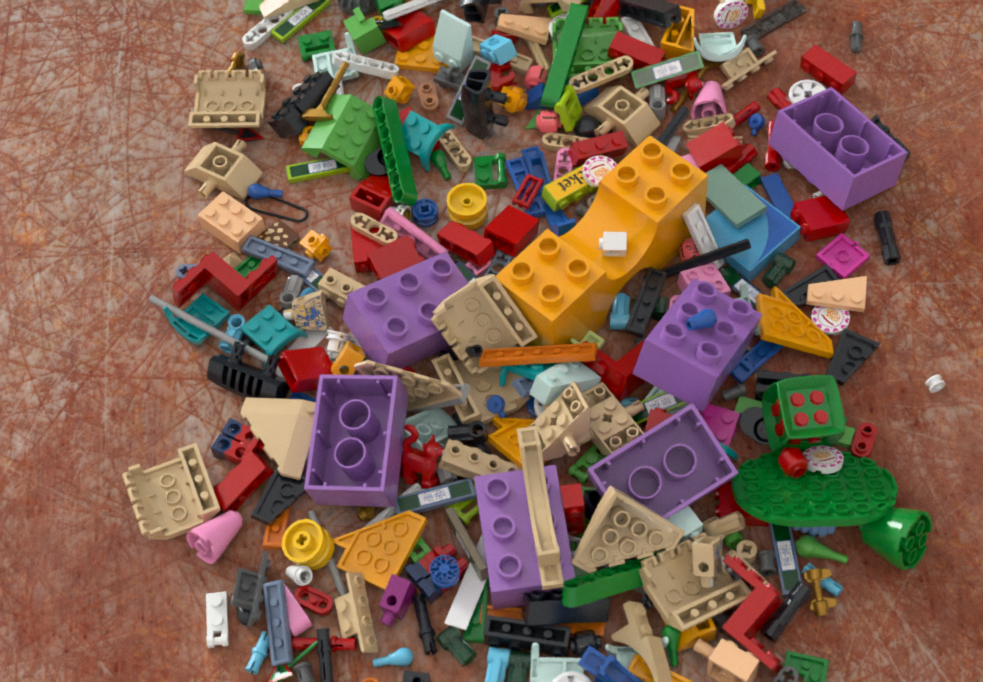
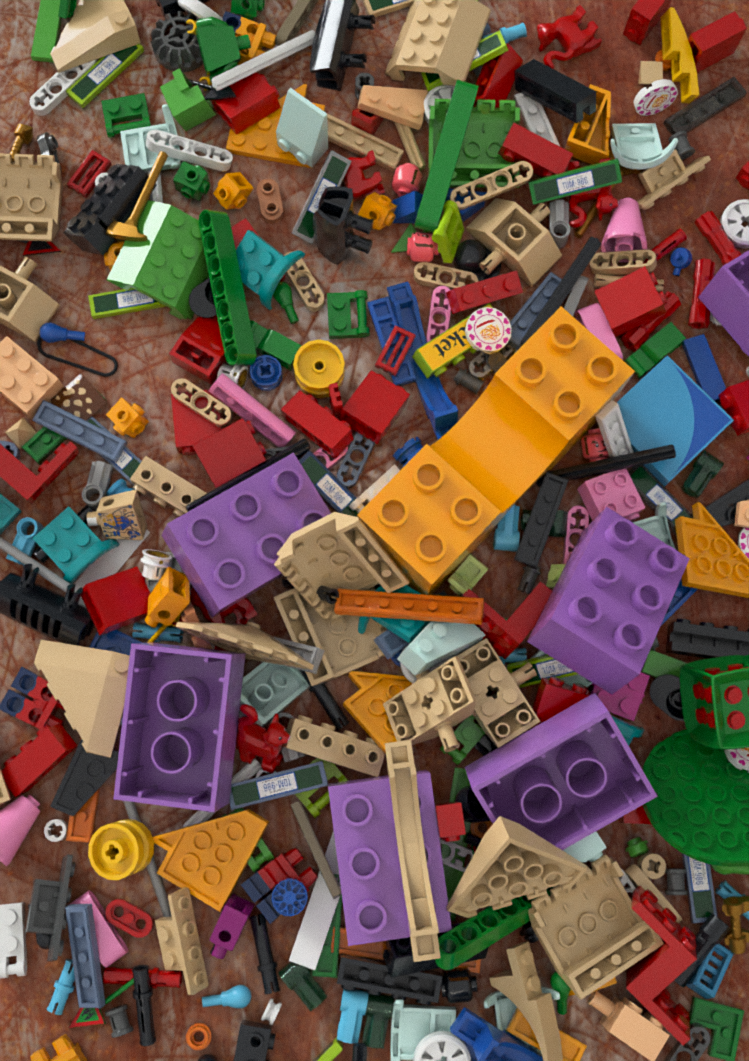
camera: 10 degrees left, 20 degrees up
white cone [286,565,313,586] -> none
dark grey hips [433,66,466,93] -> none
black piece [447,420,488,445] -> none
medium azure brick [479,34,518,66] -> none
blue piece [487,395,507,418] -> none
white brick [599,232,627,257] -> none
blue cone [685,308,717,331] -> none
tan torso [692,536,722,587] -> none
tan piece [702,511,746,539] -> none
sand green tile [706,164,767,229] -> none
red head [778,447,808,478] -> none
none -> white bush [44,819,68,842]
none -> red tile [67,150,112,199]
none -> green brick [173,161,210,201]
none -> green piece [250,320,302,371]
none -> white bush [261,998,282,1026]
none -> red tile [328,383,343,419]
none -> dark azure slope [686,944,734,999]

